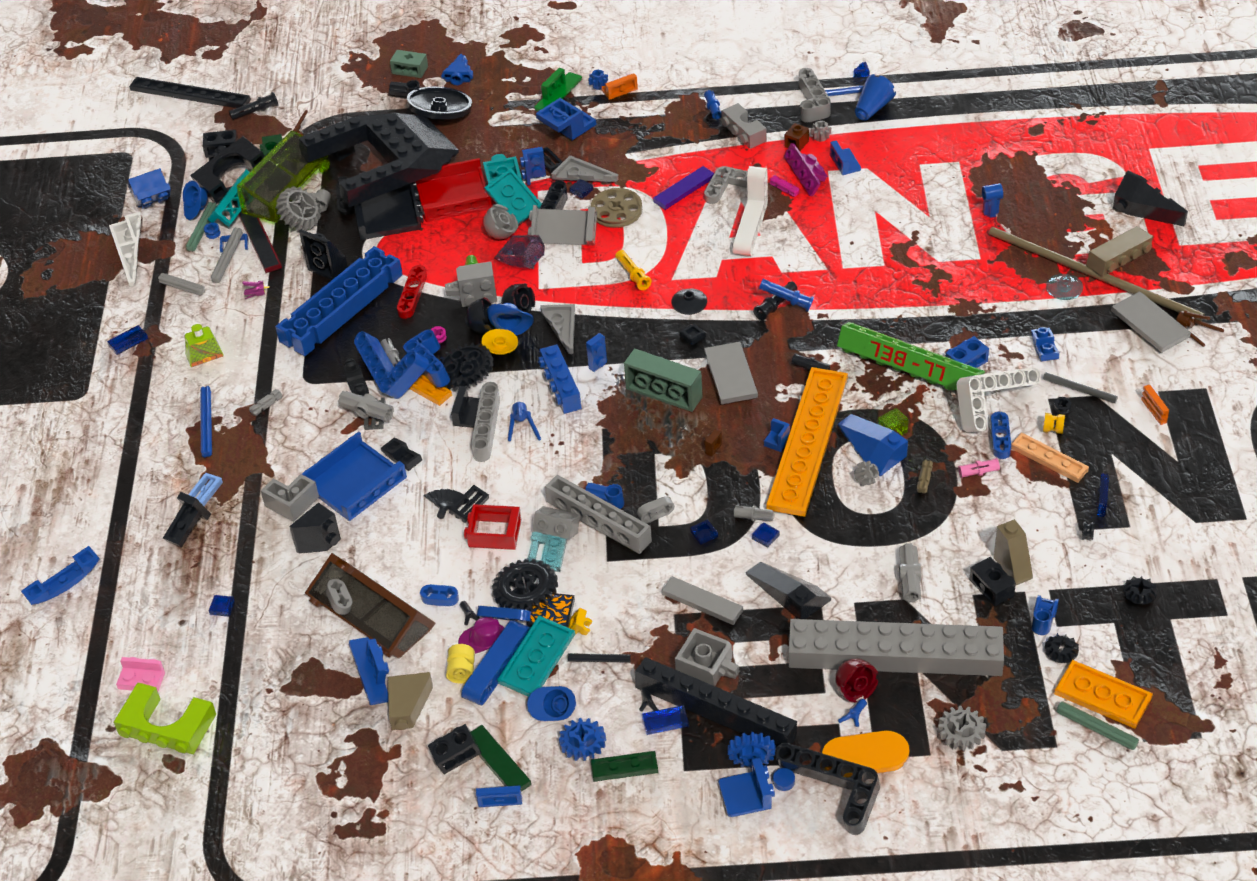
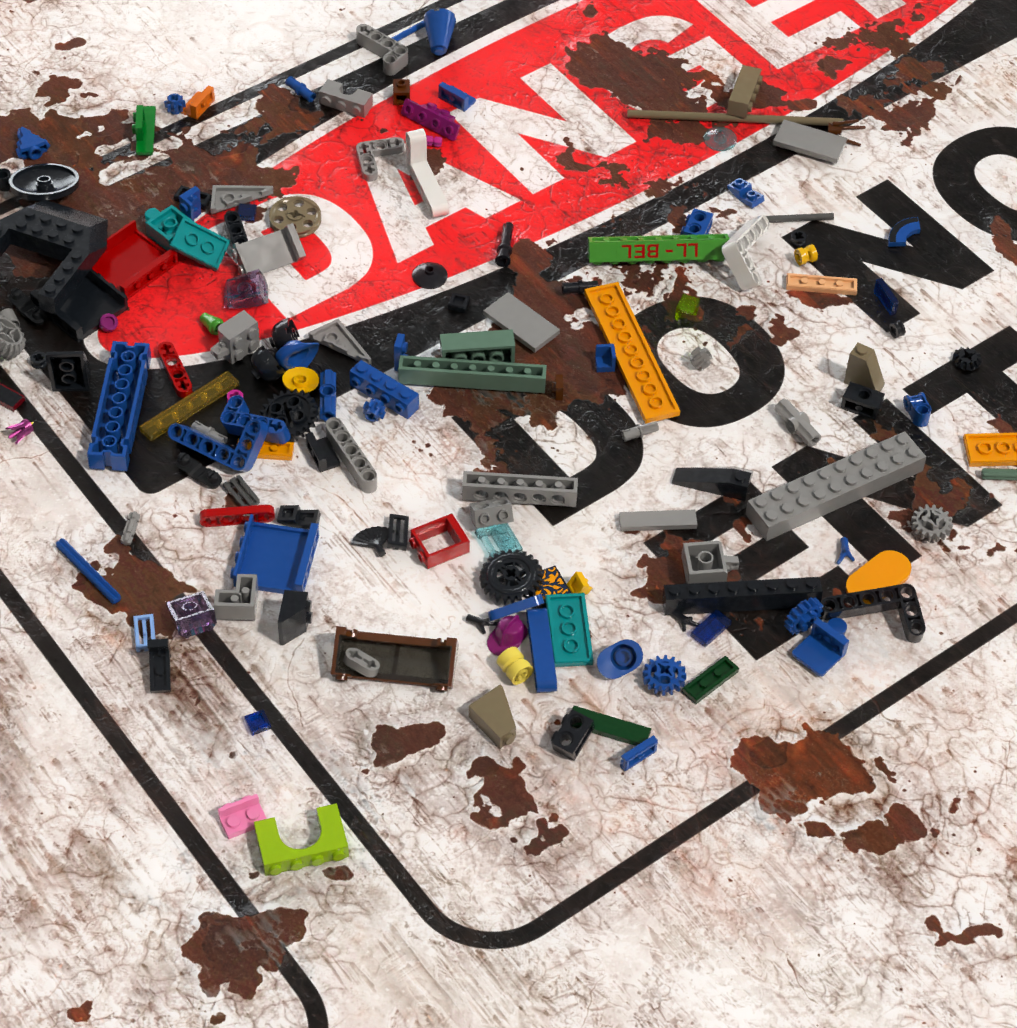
camera: 40 degrees left, 5 degrees up
blue slope [21,546,100,605] -> none
lime torso [184,324,224,367] -> none
light grey piece [338,391,394,421] -> none
blue bracket [349,637,389,705] -> none
blue beam [420,584,459,606] -> none
light grey cylinder [483,204,518,240] -> none
blue plant [508,402,541,441] -> none
blue bracket [536,98,596,140] -> none
black bar [568,653,631,663] -> none
blue piece [585,483,624,509] -> none
yellow pin [615,250,652,290] -> none
light grey beam [637,496,675,523] -> none
dark purple tile [653,166,714,210] -> none
clear blue tile [690,519,718,545] -> none
clear blue tile [752,522,780,548] -> none
blue pin [759,278,814,312] -> none
light grey gear [811,121,832,142] -> none
dark red cylinder [835,658,878,703] -> none
blue wedge [838,414,908,476] -> none
clear blue tile [853,62,870,78] -> none
dark tan axle [917,460,933,493] -> none
bright pink pin [958,458,1000,478] -> none
blue piece [982,183,1003,218] -> none
blue beam [990,411,1011,459] -> none
black gear [1044,633,1079,663] -> none
black wedge [1113,171,1188,226] -> none
orange tile [1141,384,1169,425] -> none
none -> magenta tile [99,313,118,332]
none -> clear yellow tile [139,371,239,441]
none -> clear purple slope [166,591,217,639]
none -> red beam [199,505,275,527]
none -> blue piece [319,369,337,422]
none -> blue gear [363,399,386,422]
none -> sand green brick [398,355,547,393]
none -> blue tile [888,217,921,247]

